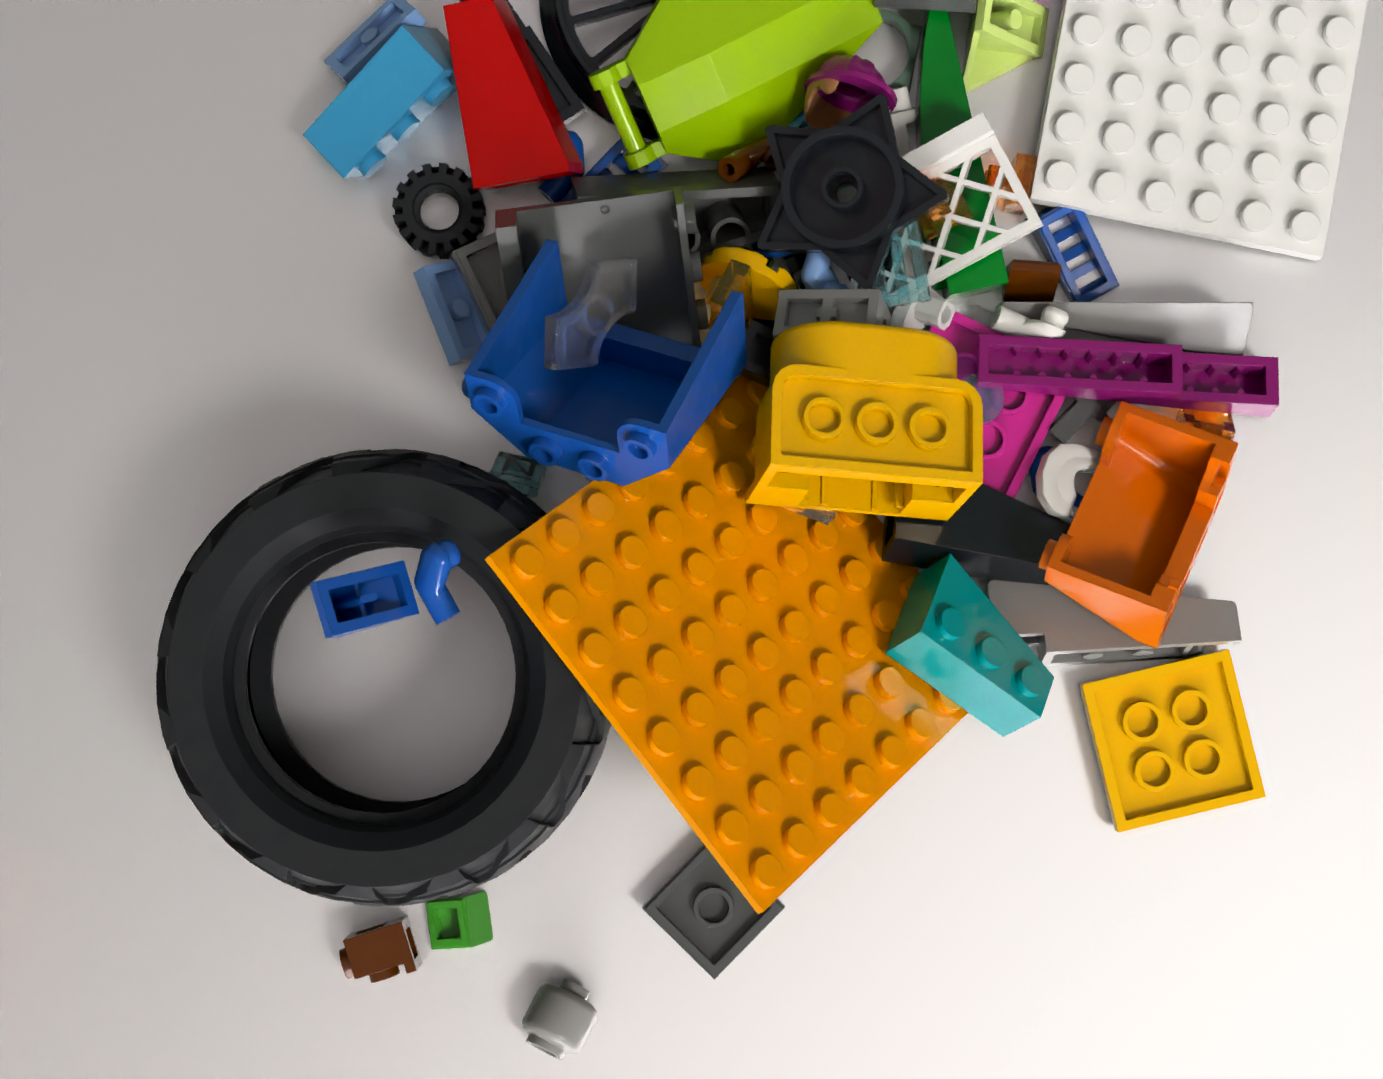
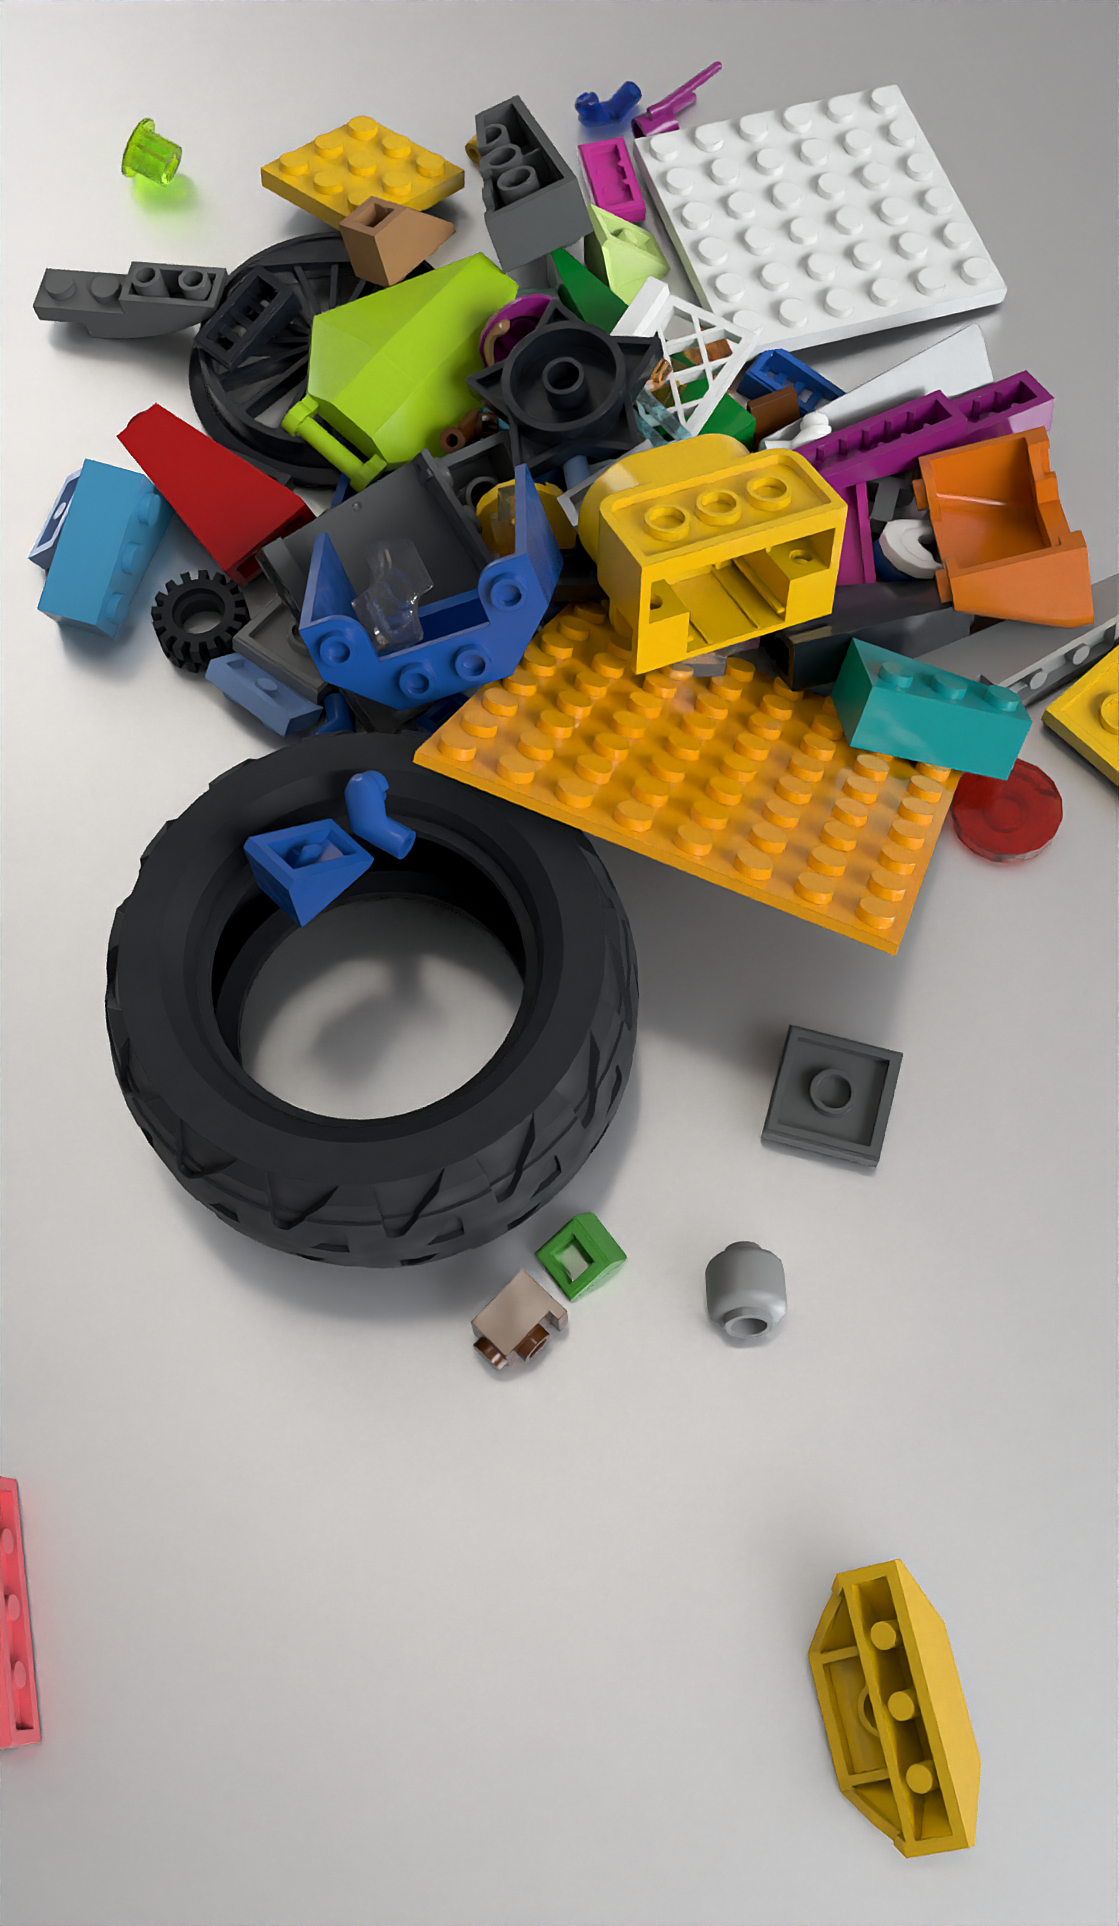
camera: 25 degrees left, 20 degrees down
none -> clear red tile [950,758,1063,863]

